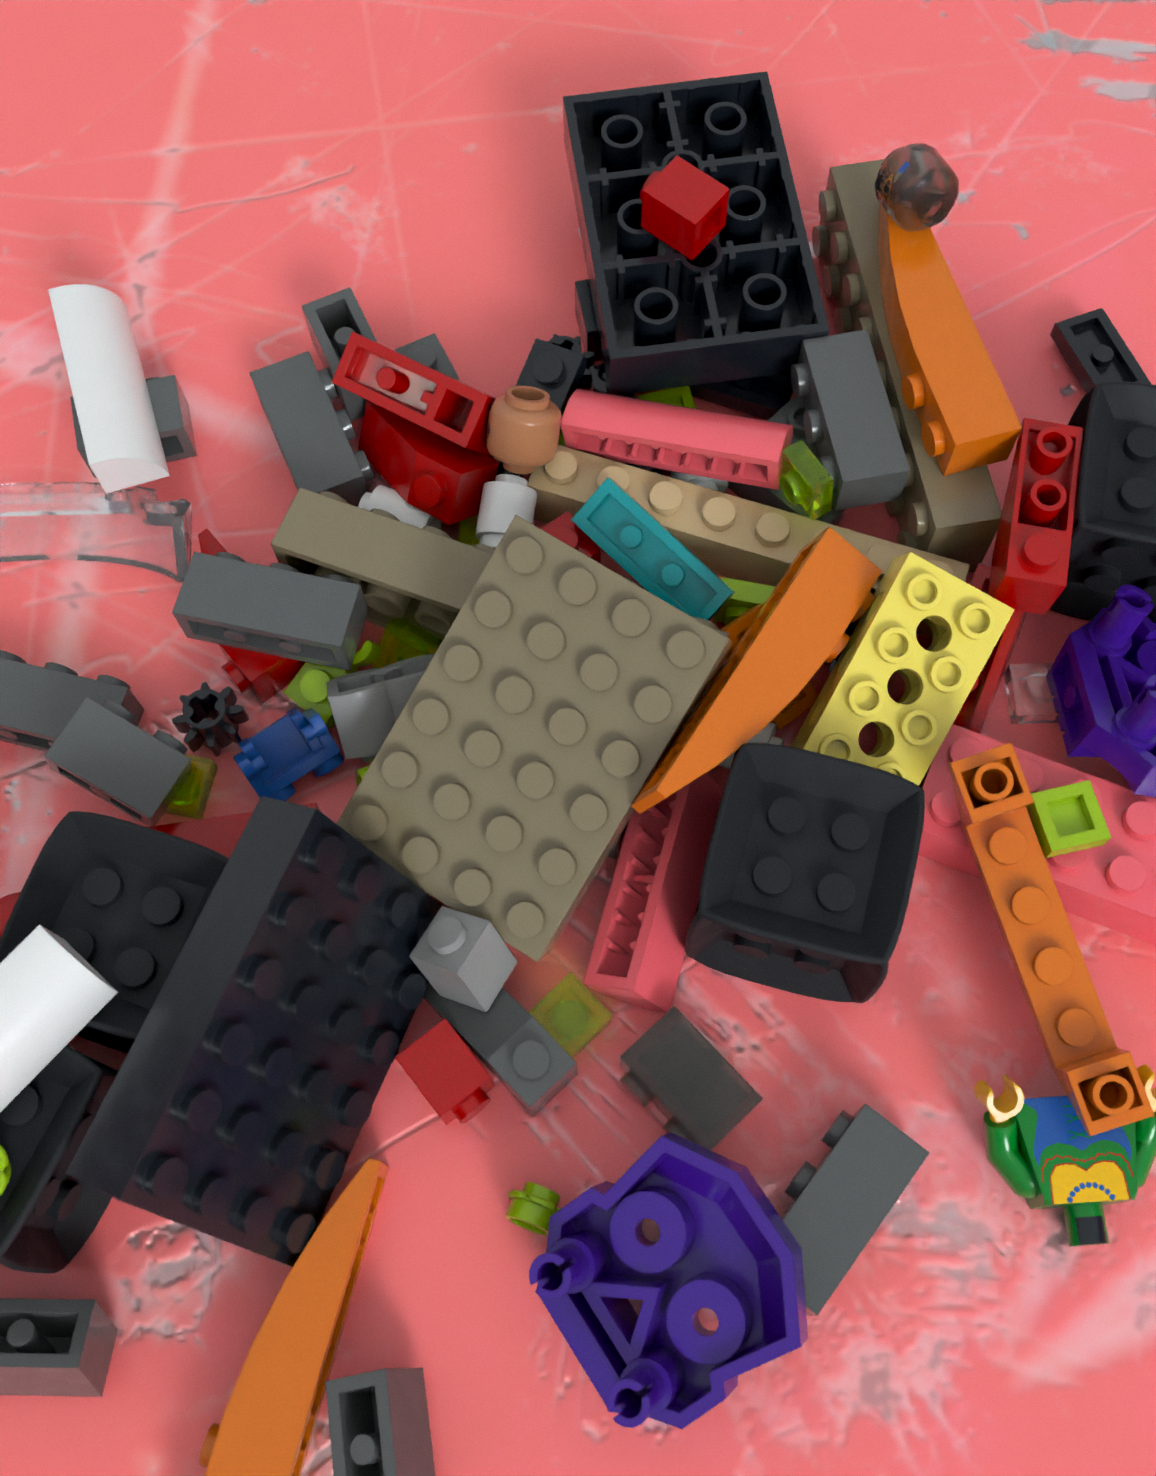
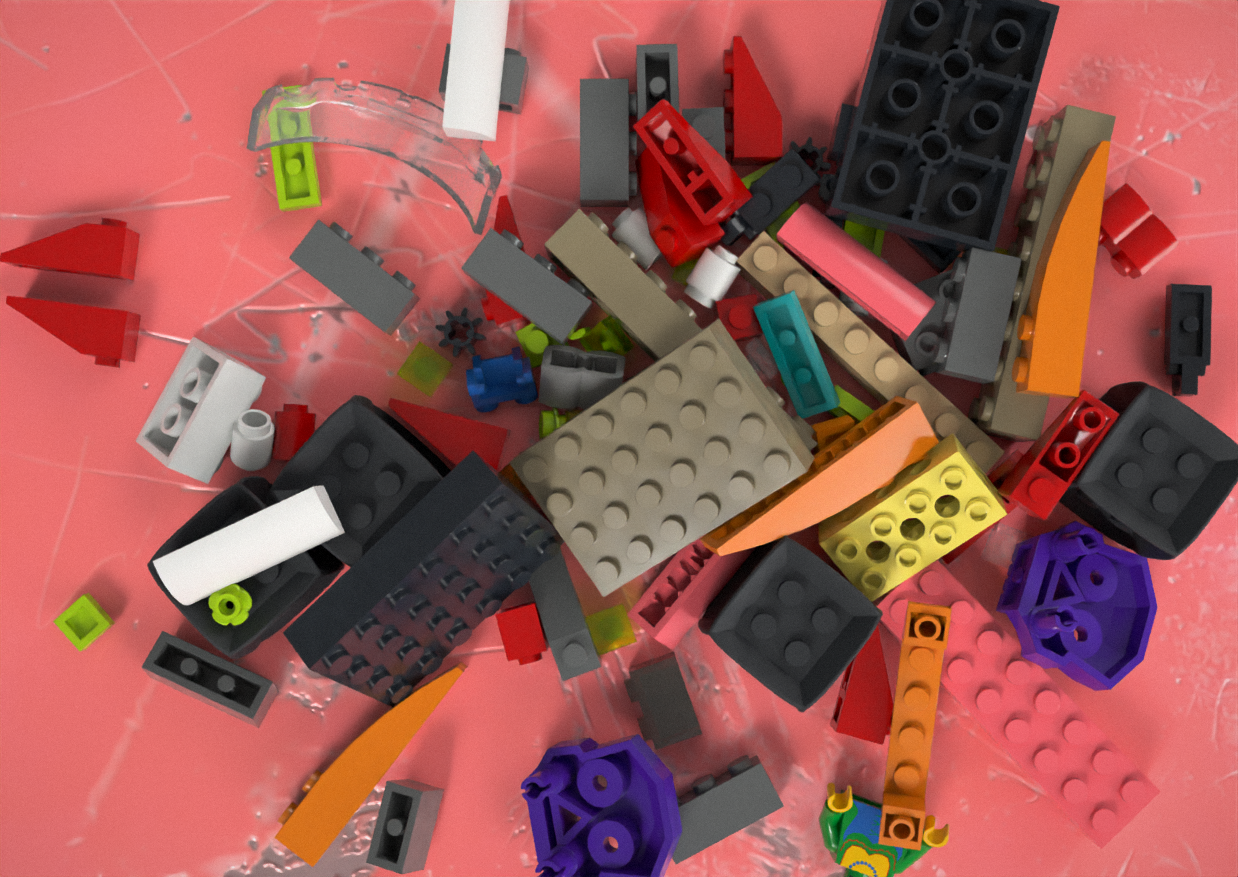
camera: 20 degrees right, 20 degrees up
dark grey brick [44,696,192,827] -> none
light grey brick [409,906,518,1013] -> none
nougat head [486,386,562,474] -> none
lime plate [505,1182,561,1237] -> none
red brick [640,156,730,261] -> none
clear neon green plate [779,439,833,521] -> none
clear smoke head [874,143,959,232] -> none
lime plate [1026,780,1112,859] -> none
none -> red slope [723,36,783,166]
none -> red slope [830,625,894,745]
none -> red brick [1098,183,1179,279]

